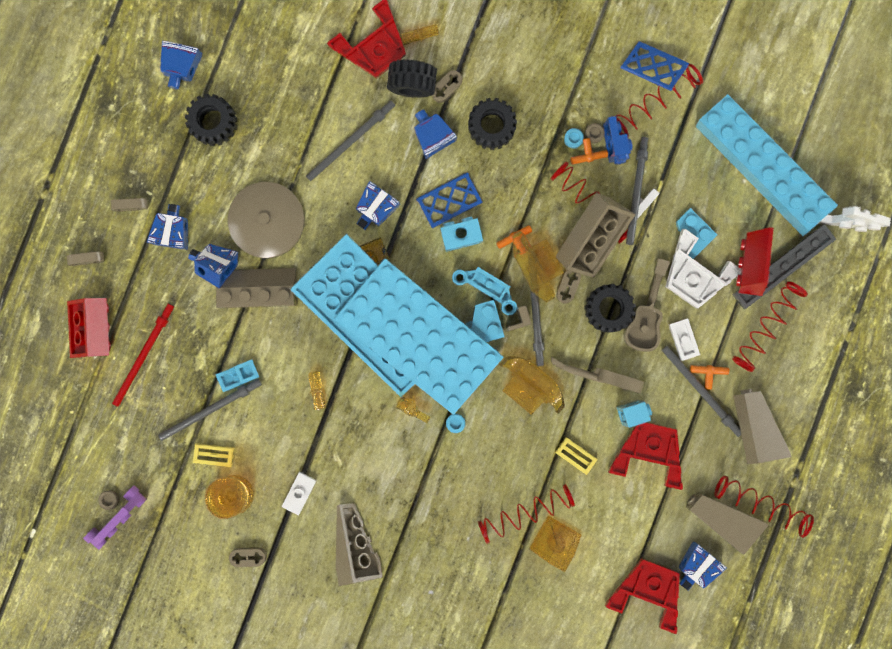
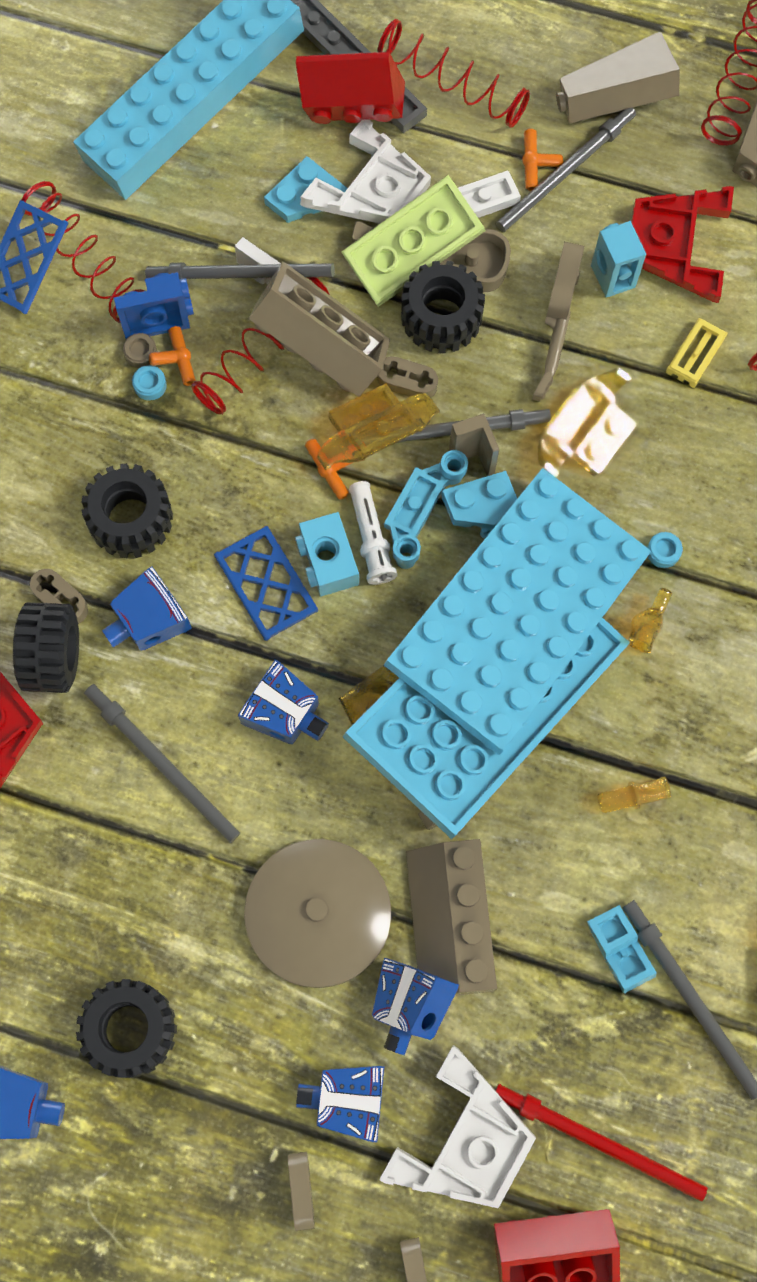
camera: 95 degrees left, 15 degrees down
none -> yellowish green tile [341,175,486,307]
none -> white pin [349,481,397,585]
none -> white wing [380,1045,536,1208]

